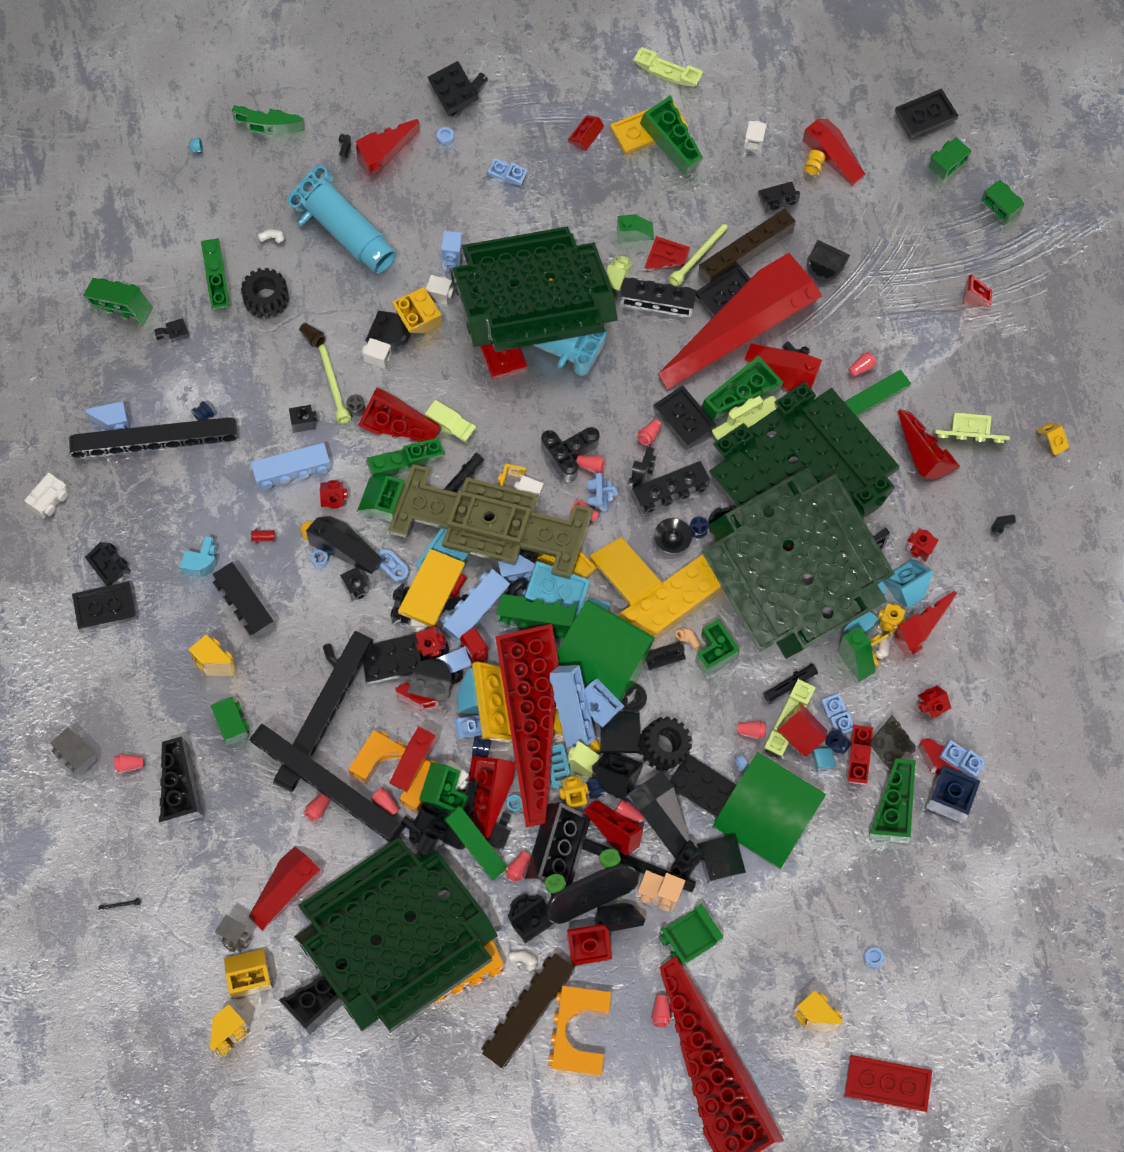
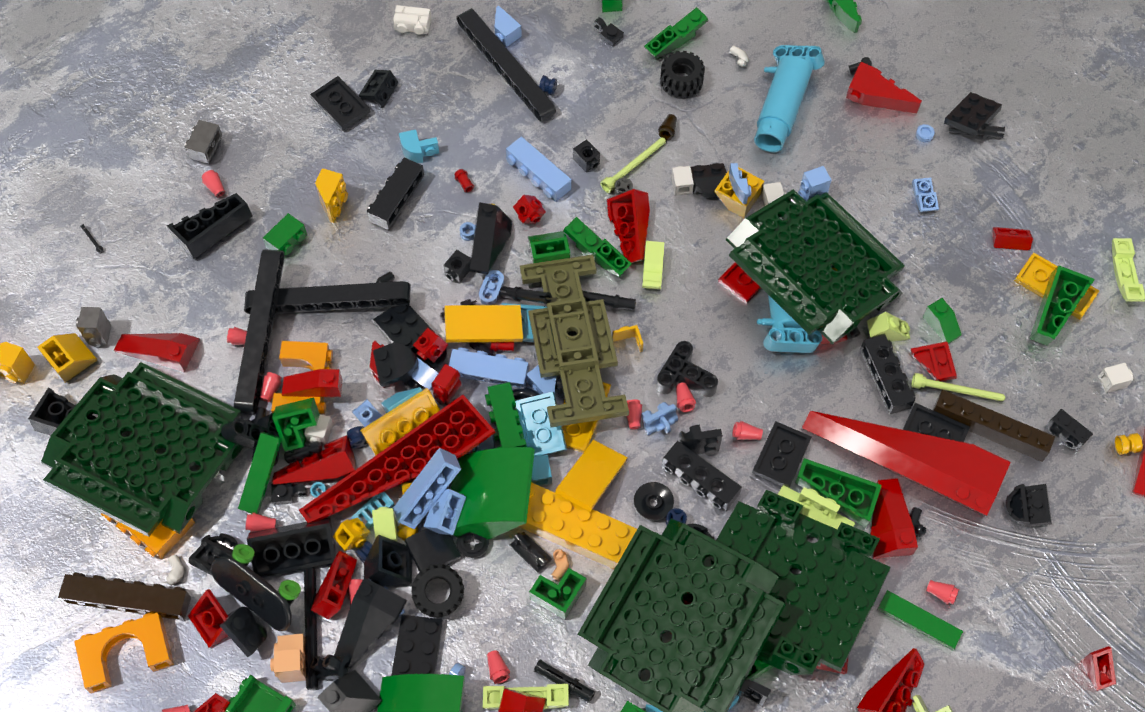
camera: 65 degrees right, 5 degrees down
white brick [514,476,544,506] -> none
none -> black pin [499,286,552,304]
none -> light blue slope [729,163,751,204]

